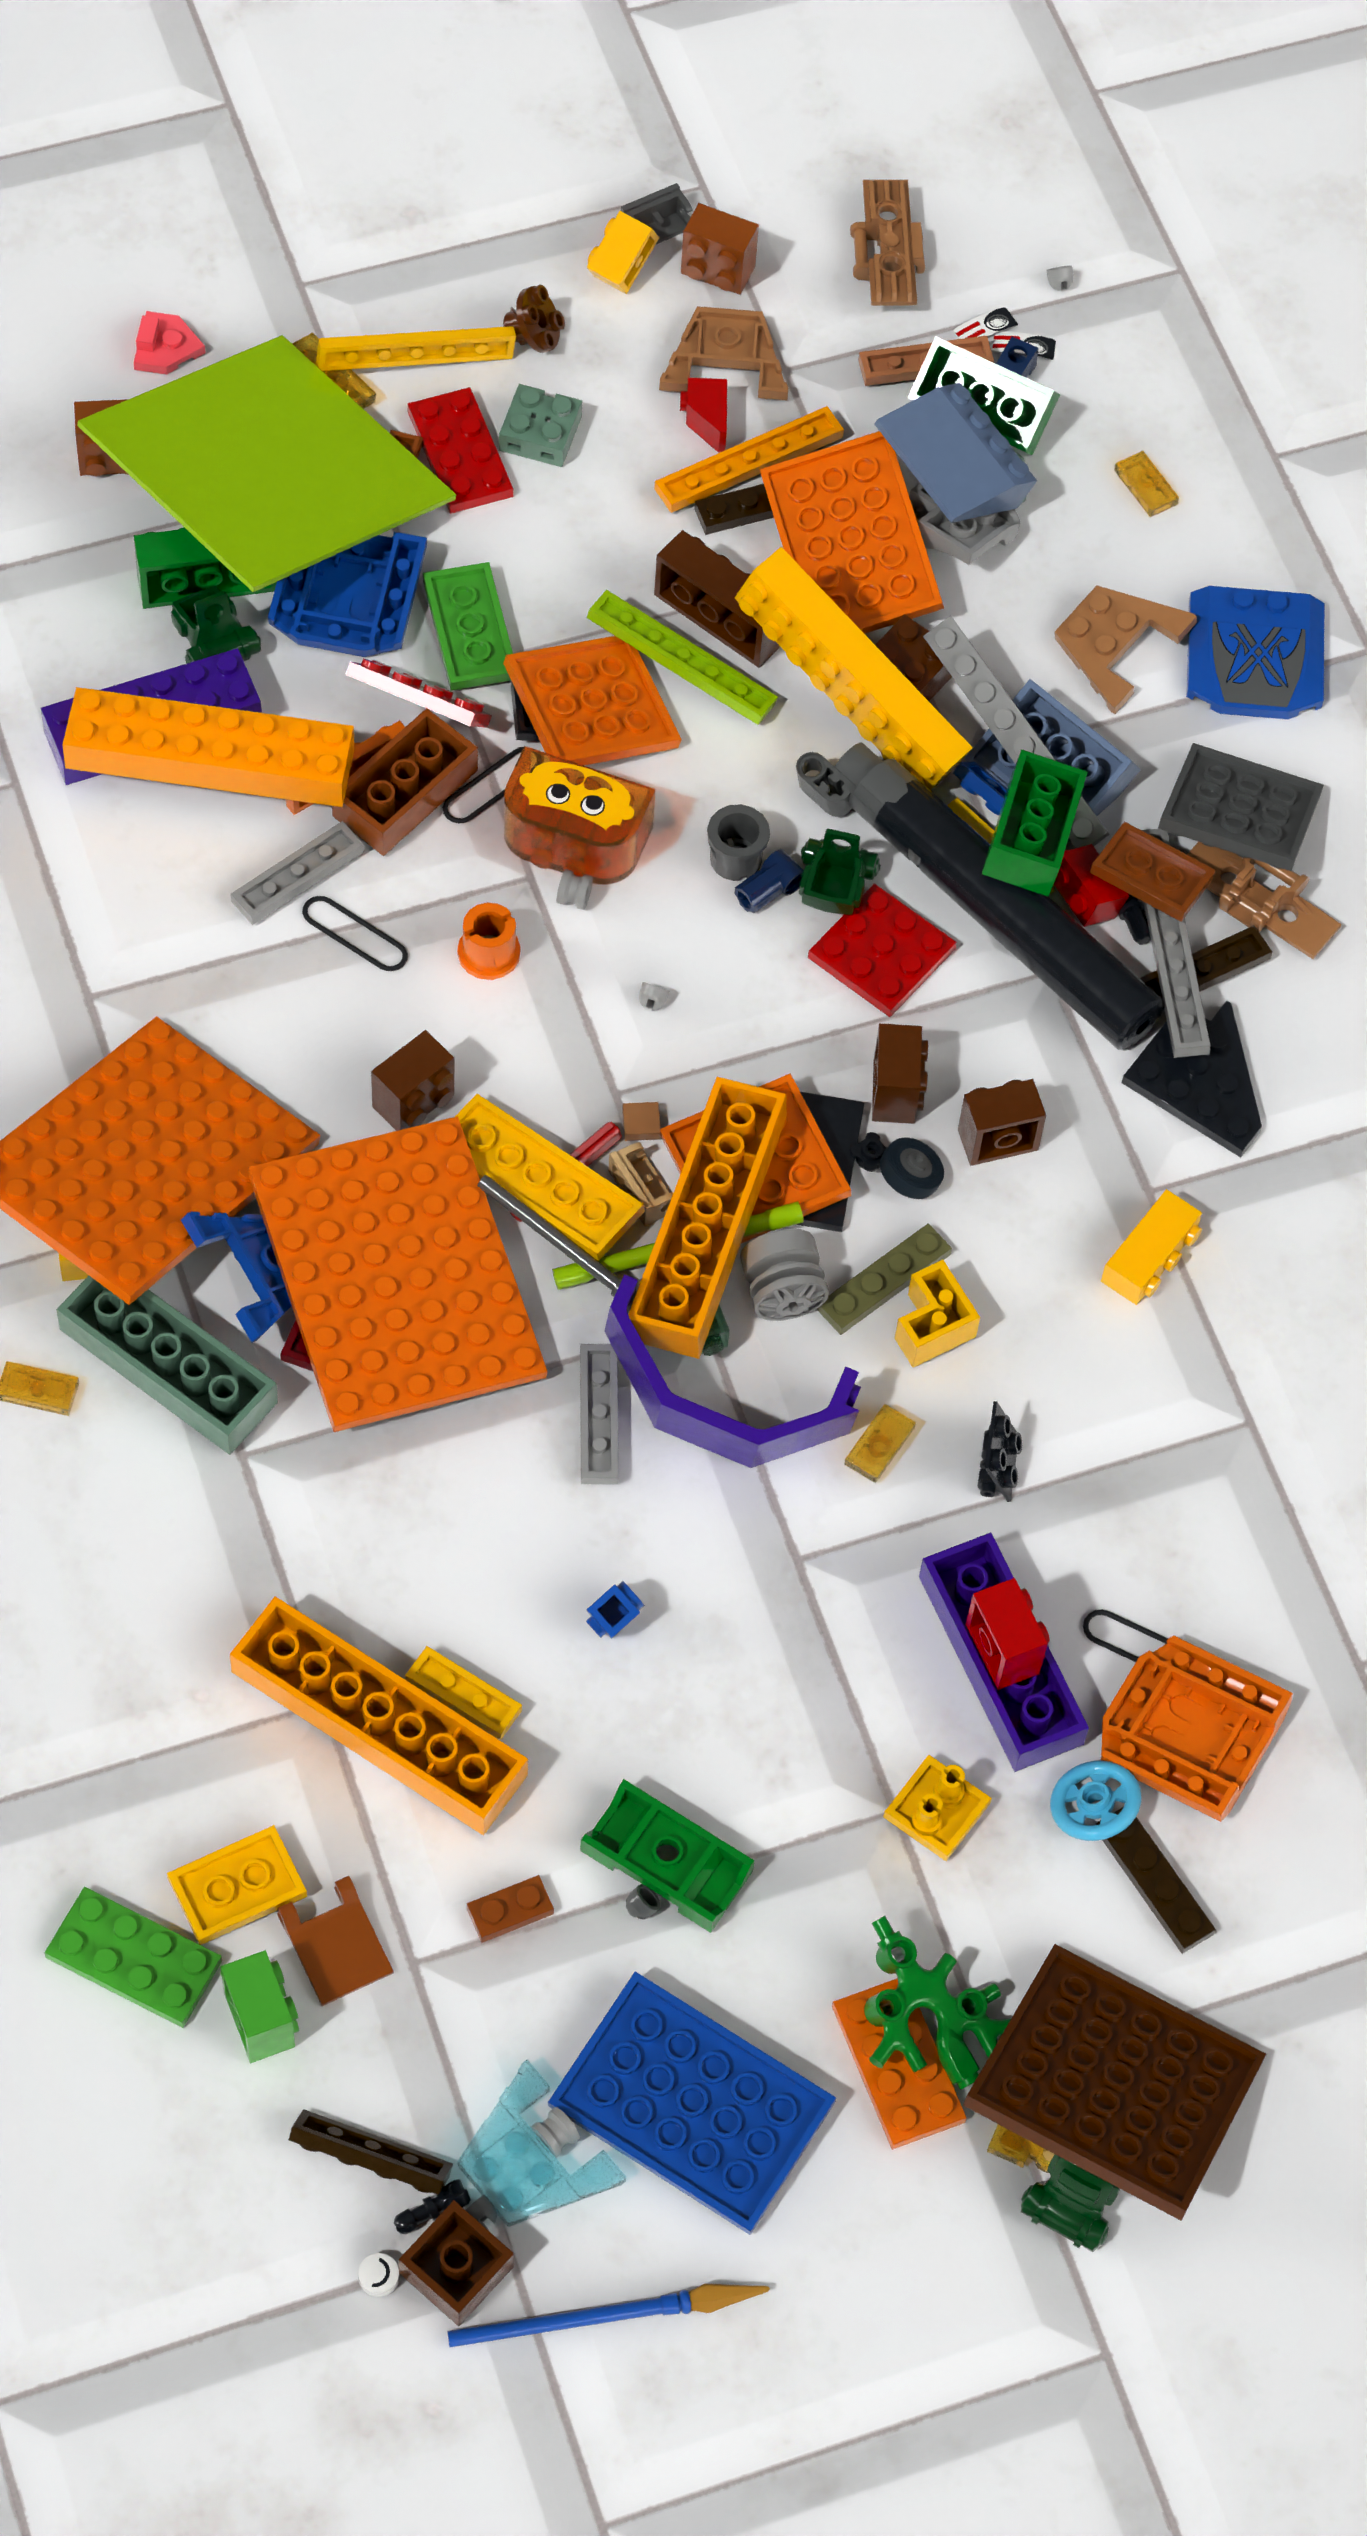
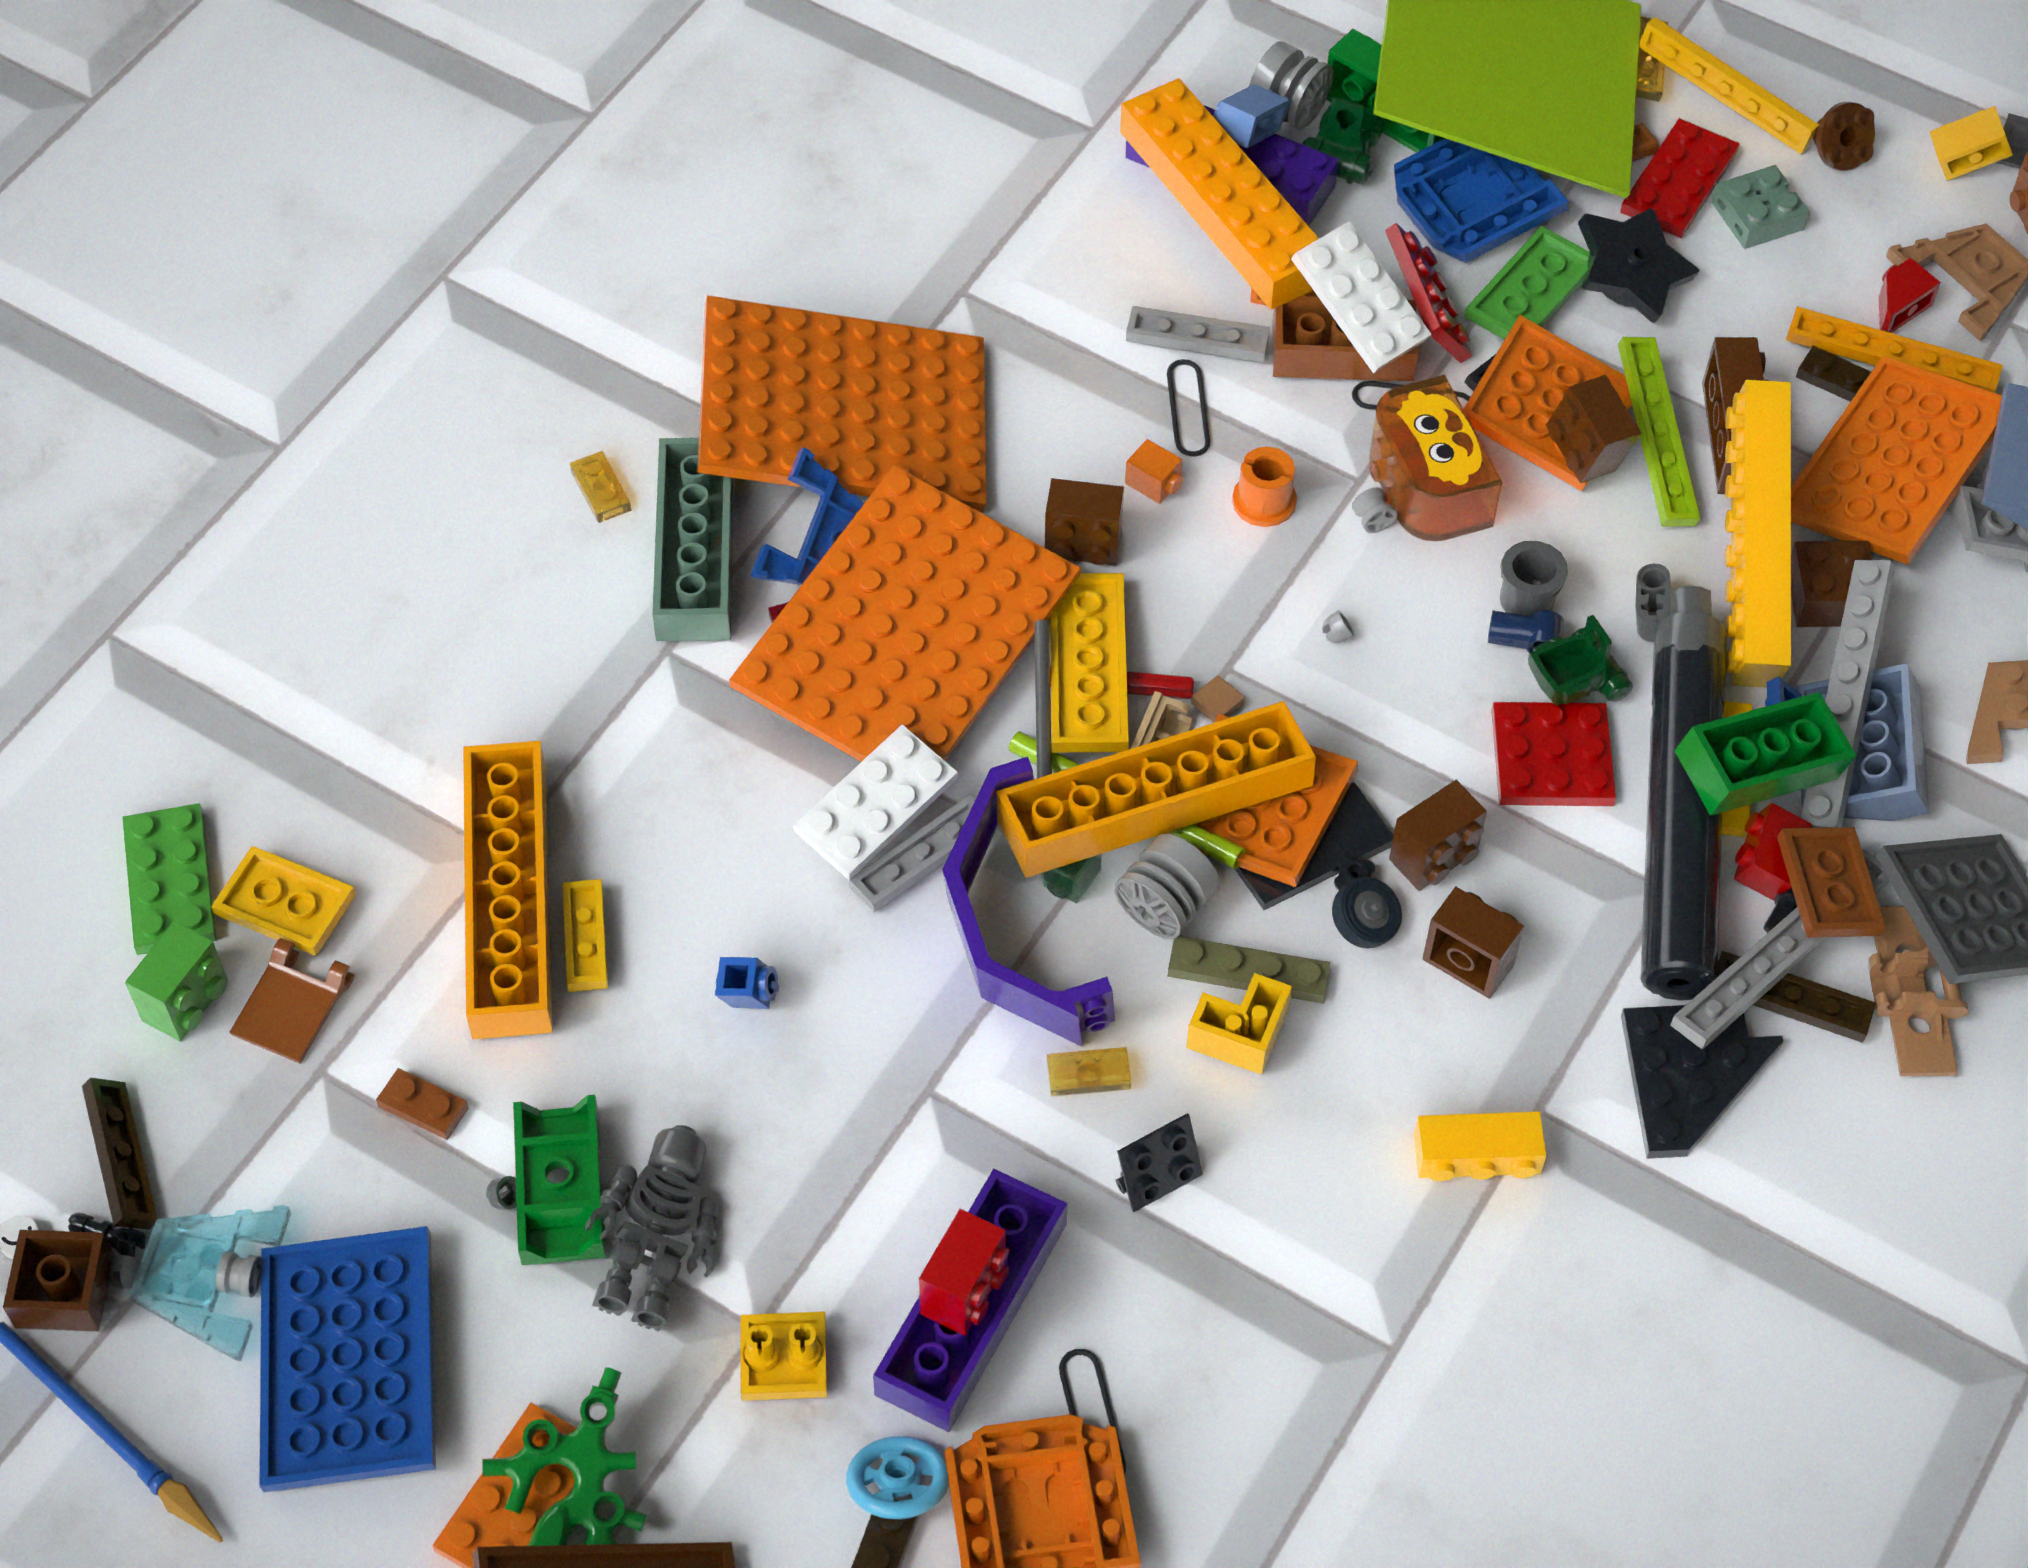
camera: 55 degrees right, 5 degrees down
none -> dark grey piece [585,1125,718,1331]
none -> white plate [793,724,958,880]
none -> orange brick [1125,439,1183,504]
none -> medium blue brick [1214,84,1291,148]
none -> light grey wheel [1249,41,1334,130]
none -> white plate [1291,221,1432,373]
none -> reddish brown brick [1546,375,1642,483]
none -> black plate [1578,208,1699,323]

